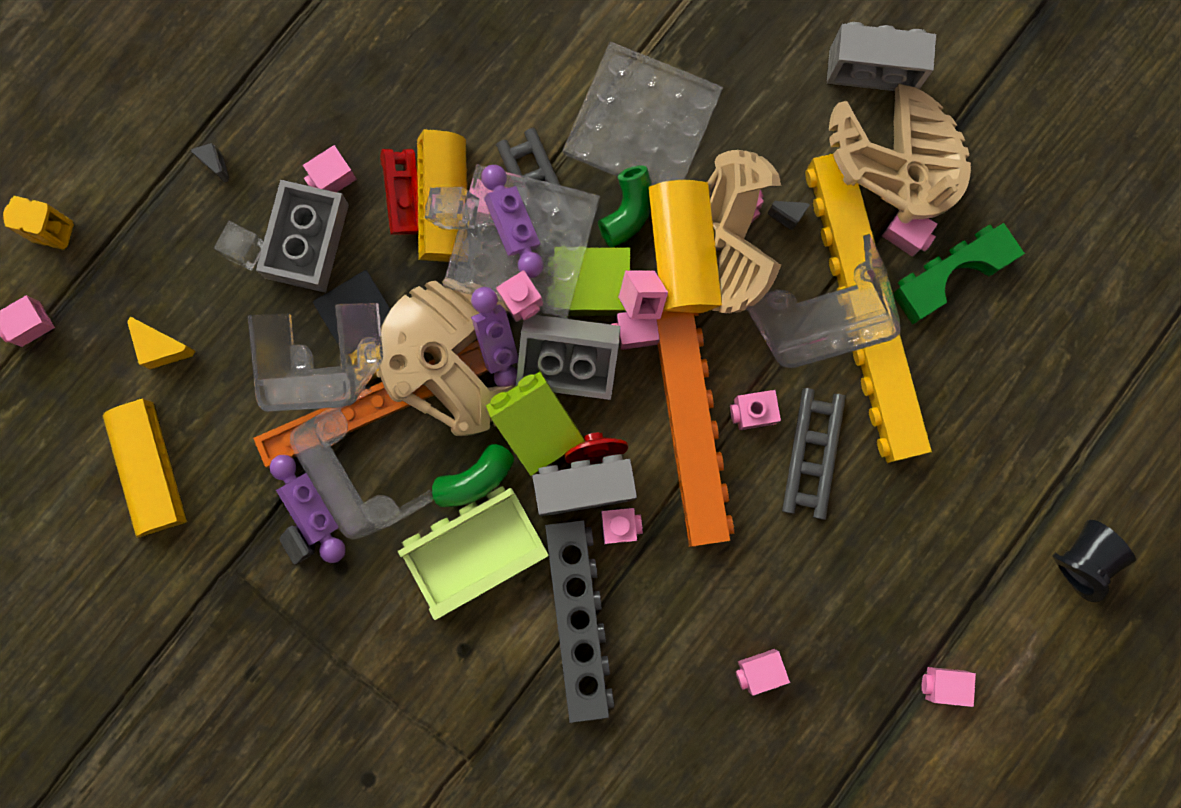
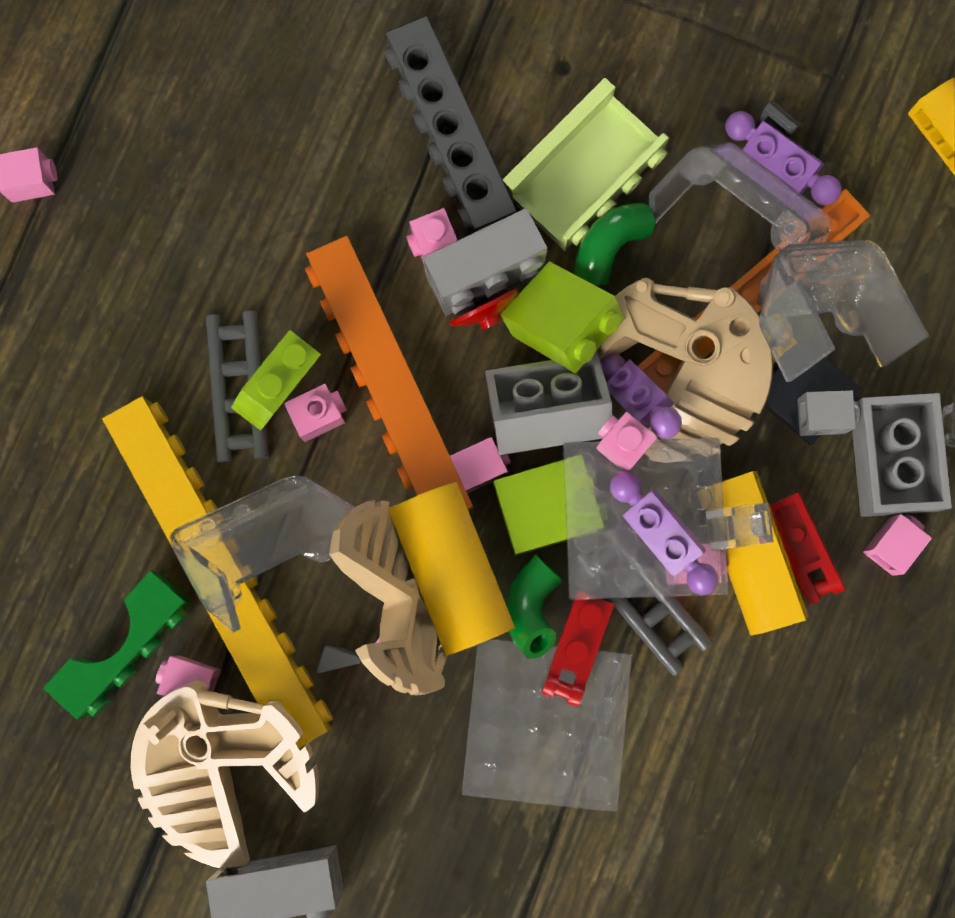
camera: 170 degrees right, 0 degrees up
bright pink brick [618,270,668,319] -> none
bright pink brick [736,649,790,695] -> none
none -> lime brick [231,330,321,431]
none -> red plate [541,591,615,708]
none -> light grey brick [797,391,860,436]

